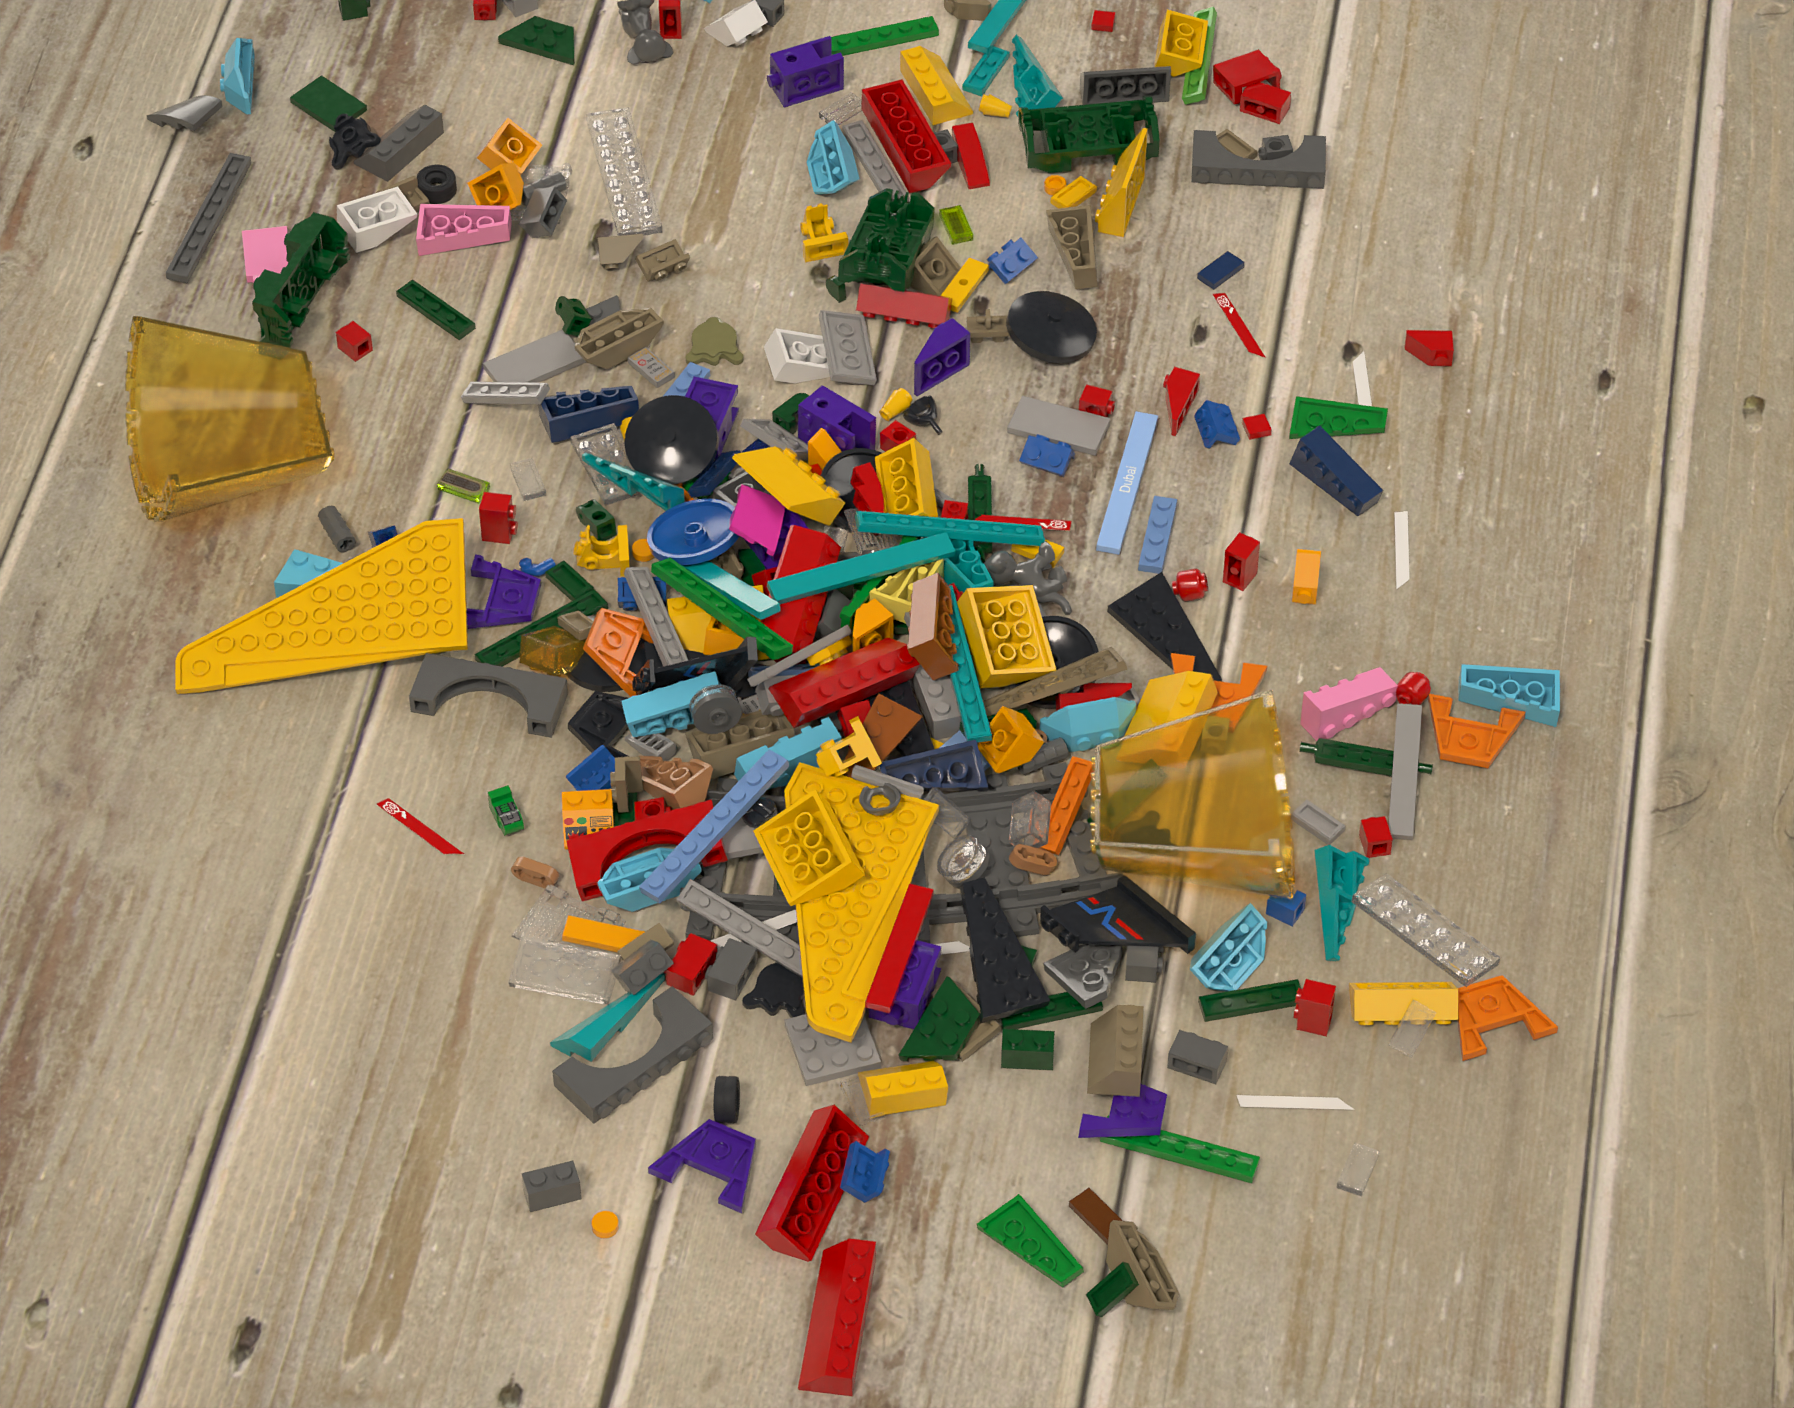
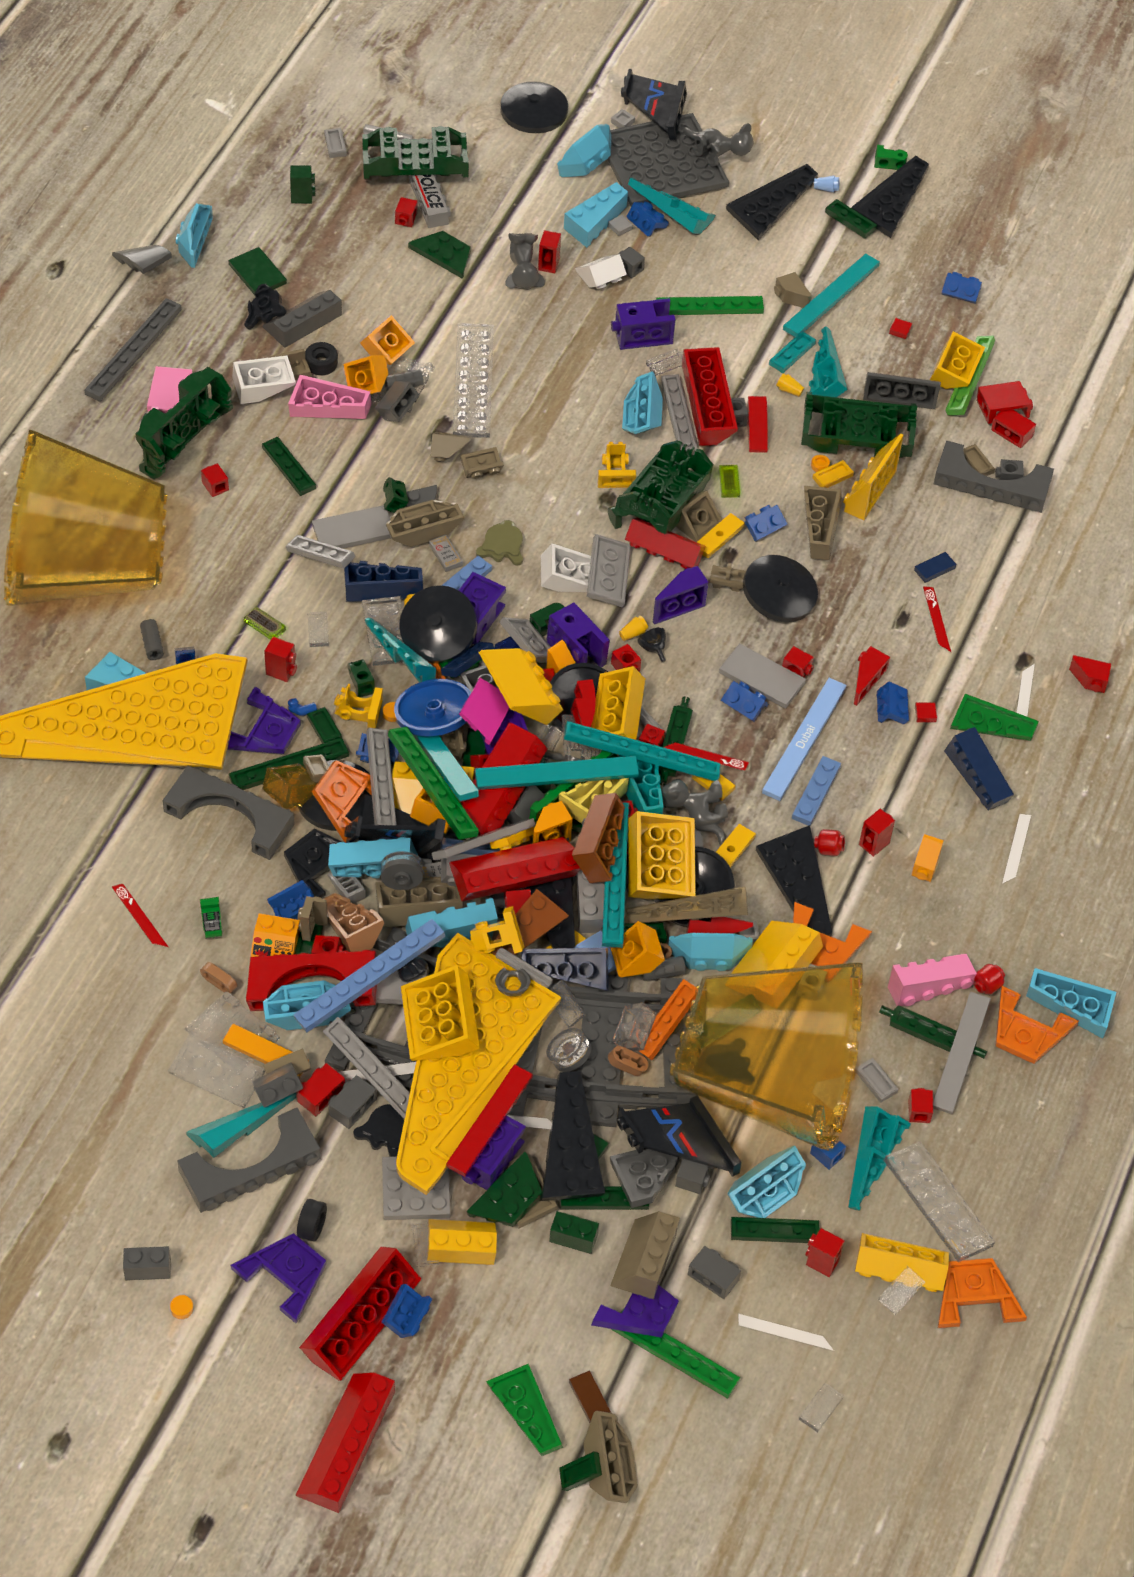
camera: 10 degrees right, 5 degrees up
yellow slope [900,46,973,125] -> none
none -> yellow tile [716,824,756,868]

